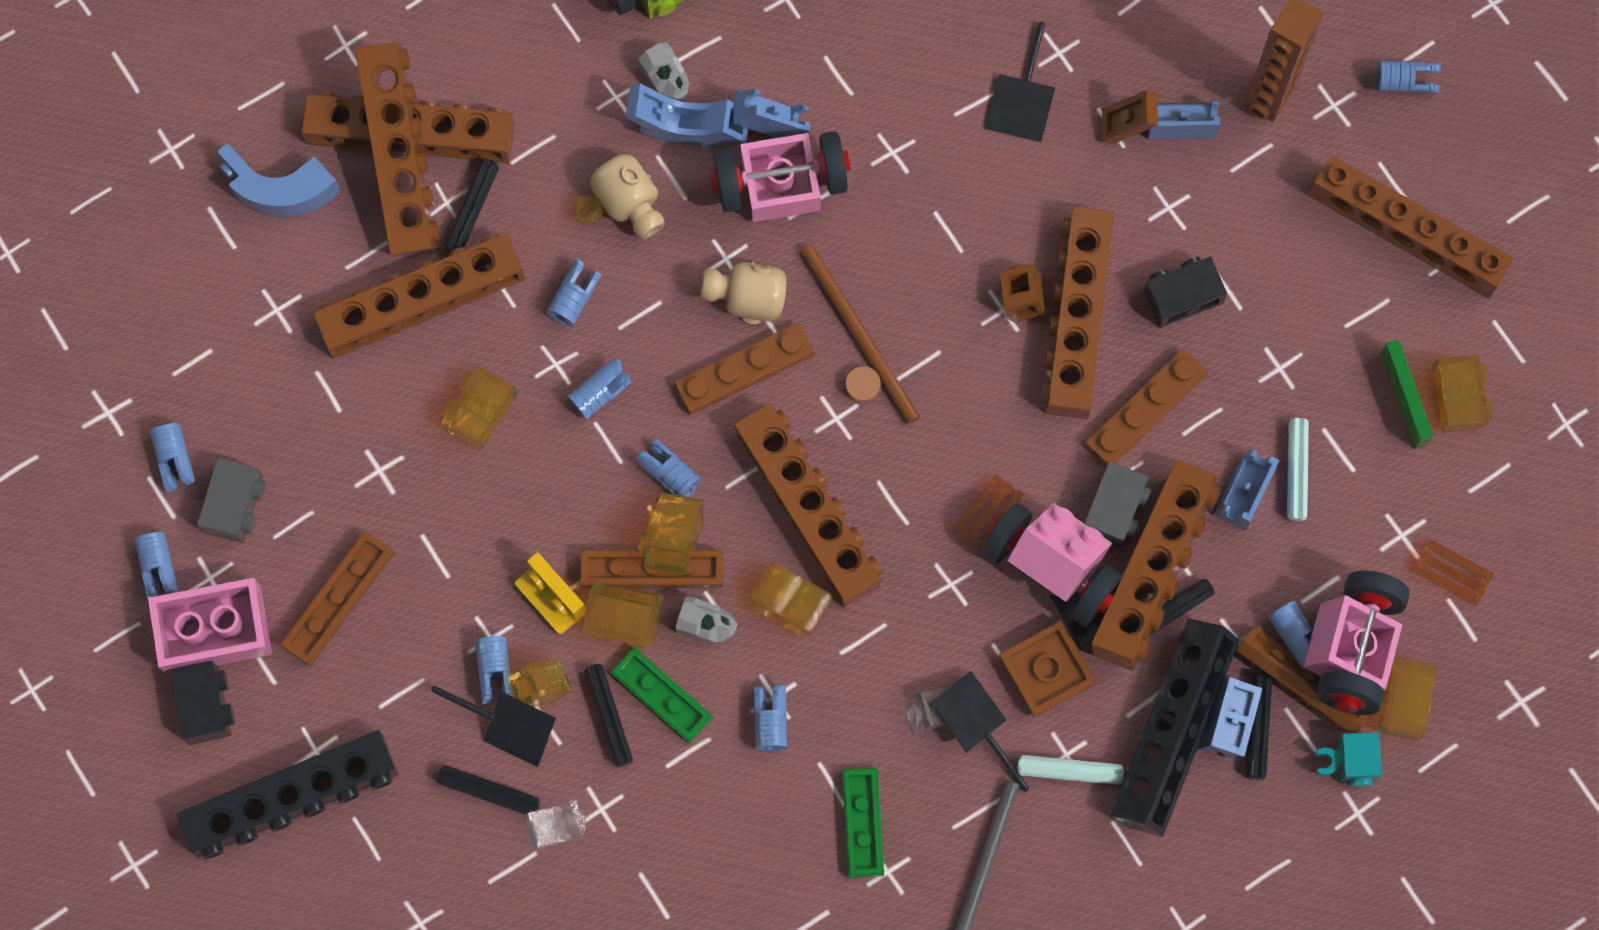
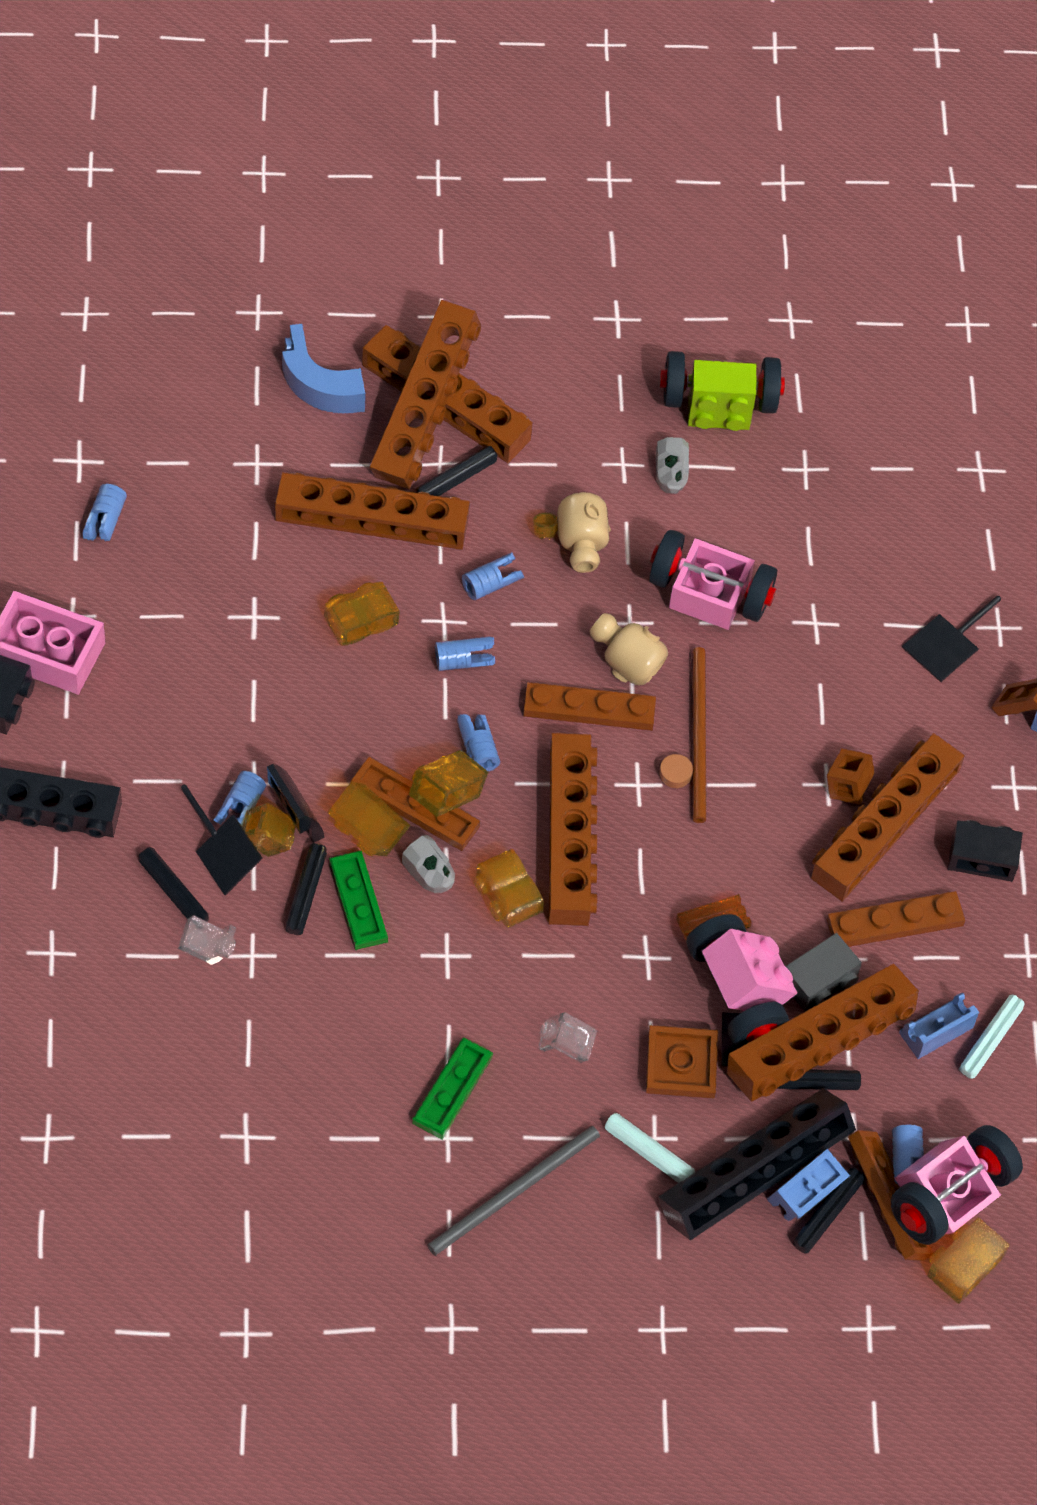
camera: 25 degrees right, 15 degrees down
medium blue hinge [134,532,178,598] -> none
dark grey brick [197,458,266,543] -> none
dark orange plate [280,531,395,667] -> none
yellow bracket [515,552,587,635] -> none
medium blue arch [626,84,748,147] -> none
medium blue hinge [733,88,810,138] -> none
medium blue hinge [754,683,788,752] -> none
black piece [930,671,1029,792] -> none
teal brick [1315,733,1382,788] -> none
none -> black slope [267,764,324,843]

